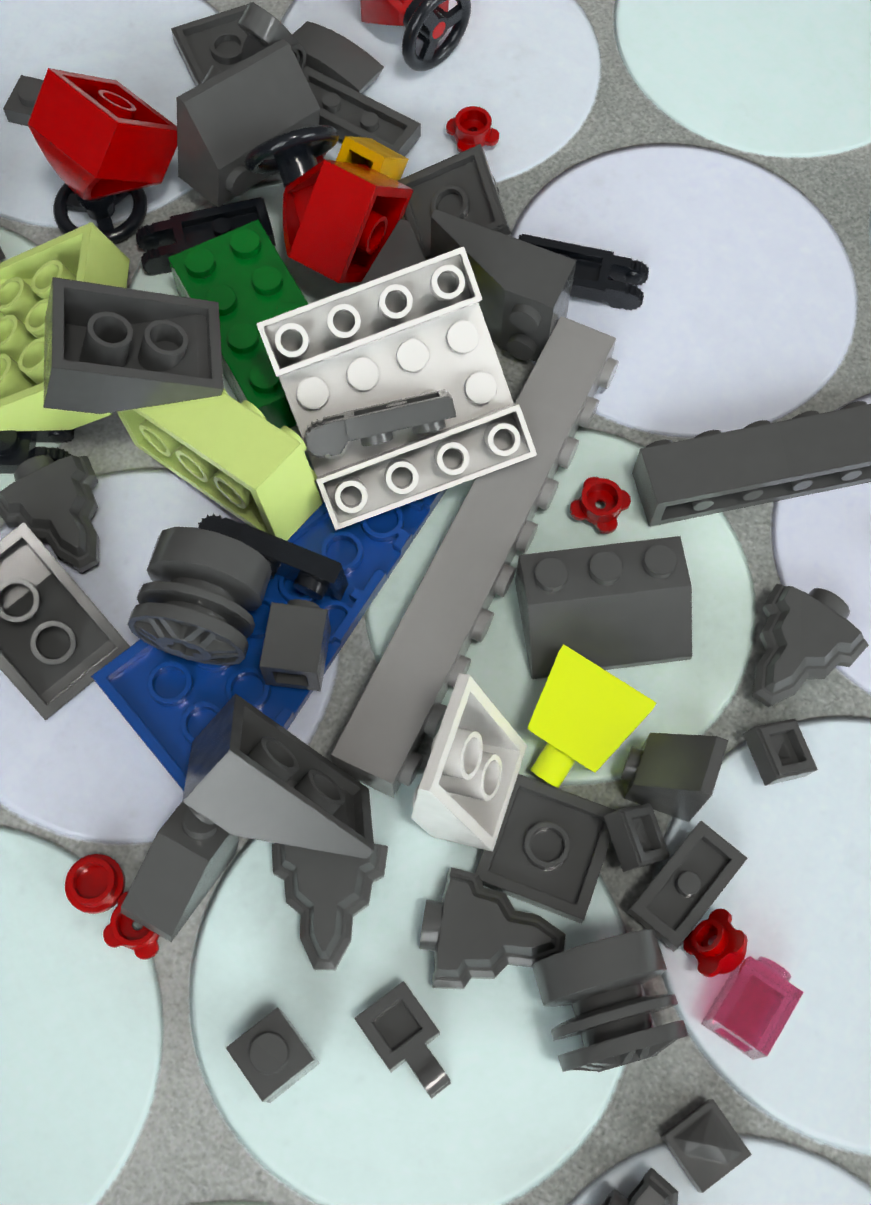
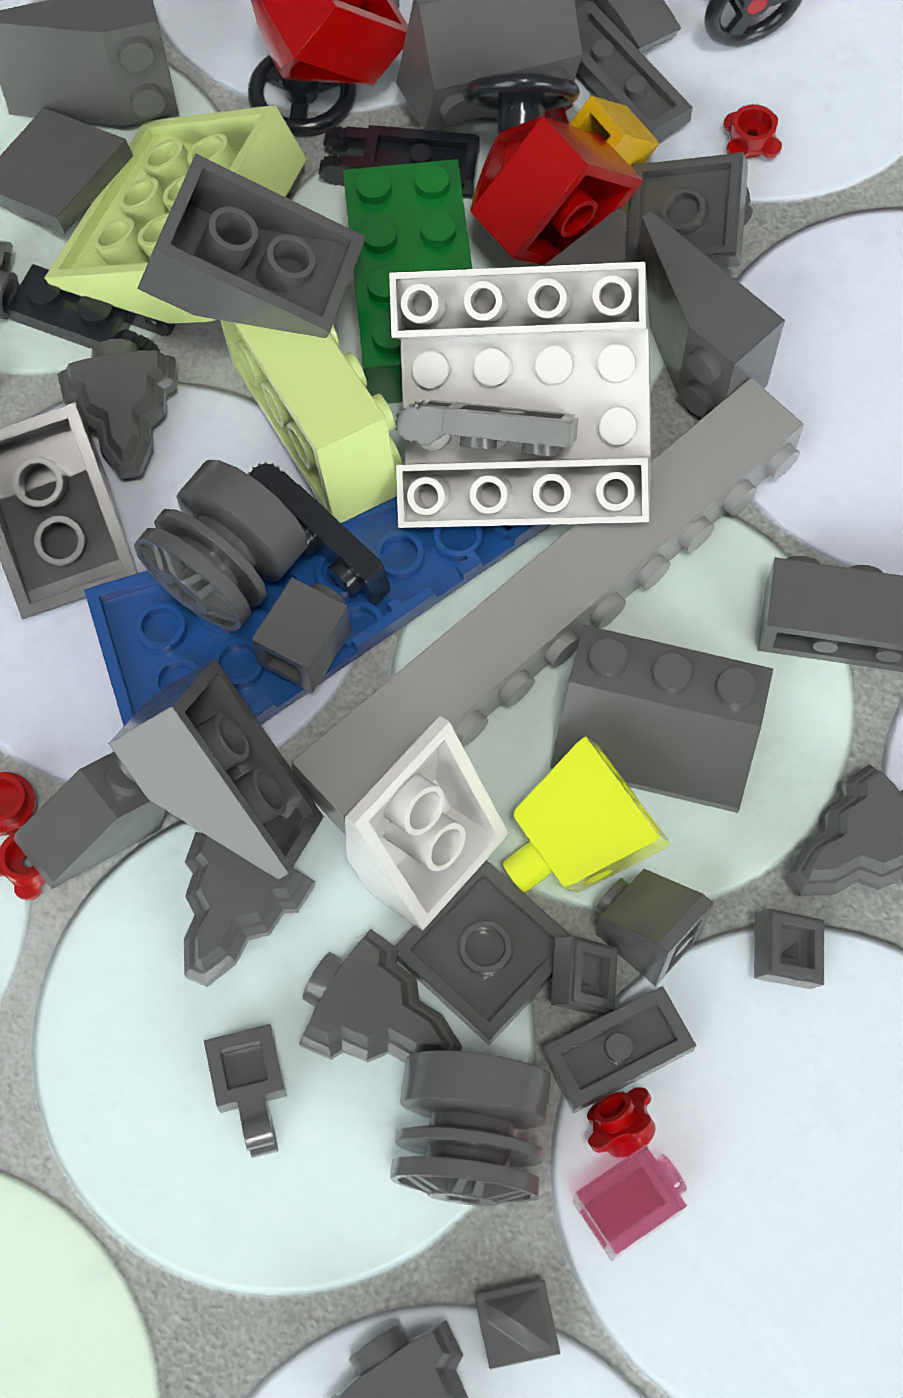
camera: 25 degrees right, 0 degrees up
dark grey brick [226,1007,320,1103] -> none
black hinge [519,234,649,311] -> none
red plate [570,477,631,534] -> none

